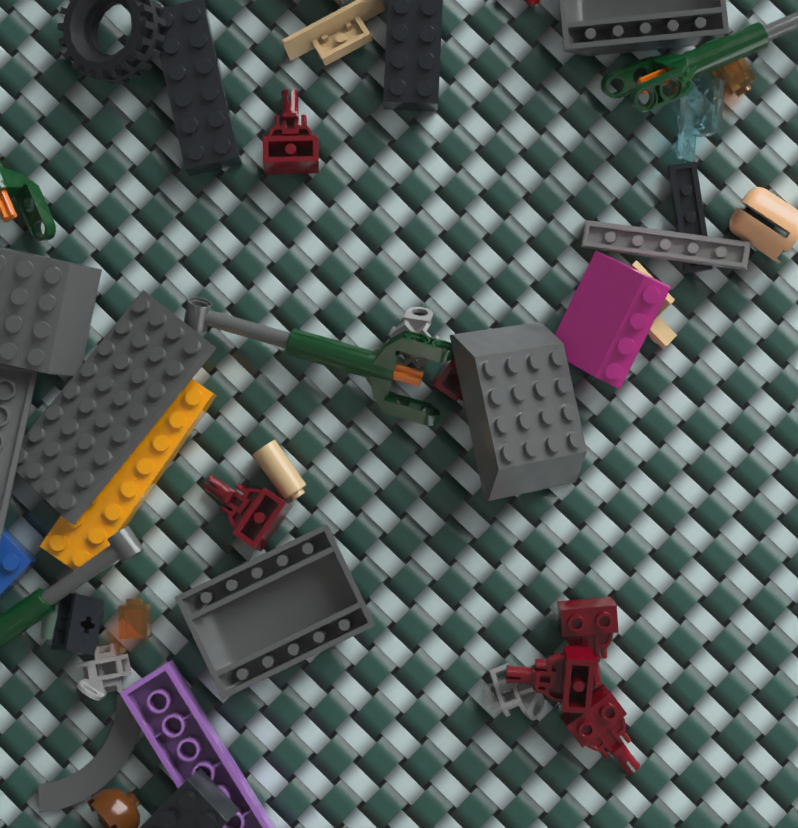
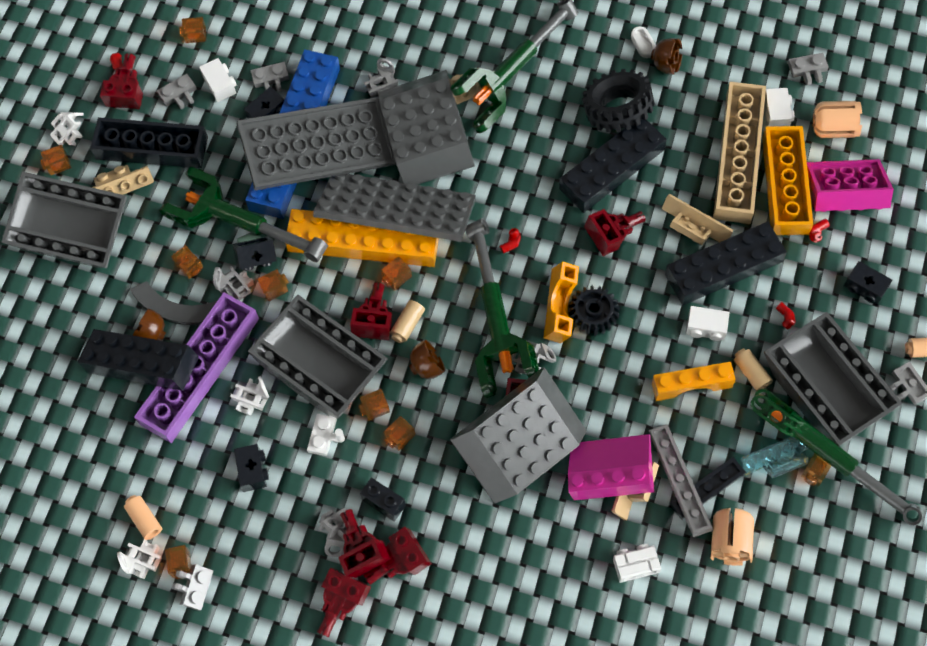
camera: 65 degrees right, 20 degrees down
none -> clear orange brick [171,245,203,279]
none -> white piece [230,376,269,416]
none -> black brick [234,444,269,492]
none -> white plate [307,414,345,456]
none -> clear orange brick [358,389,390,421]
none -> black brick [360,477,406,522]
none -> clear orange brick [381,256,412,290]
none -> clear orange brick [384,416,416,451]
none -> reddish brown cylinder [409,340,446,379]
none -> red arm [499,228,521,254]
none -> light orange arch [543,261,579,343]
none -> black gear [568,285,620,336]
none -> white brick [613,544,661,583]
none -> light orange arch [652,362,736,401]
none -> white brick [686,306,730,341]
none -> tan brick [734,348,773,391]

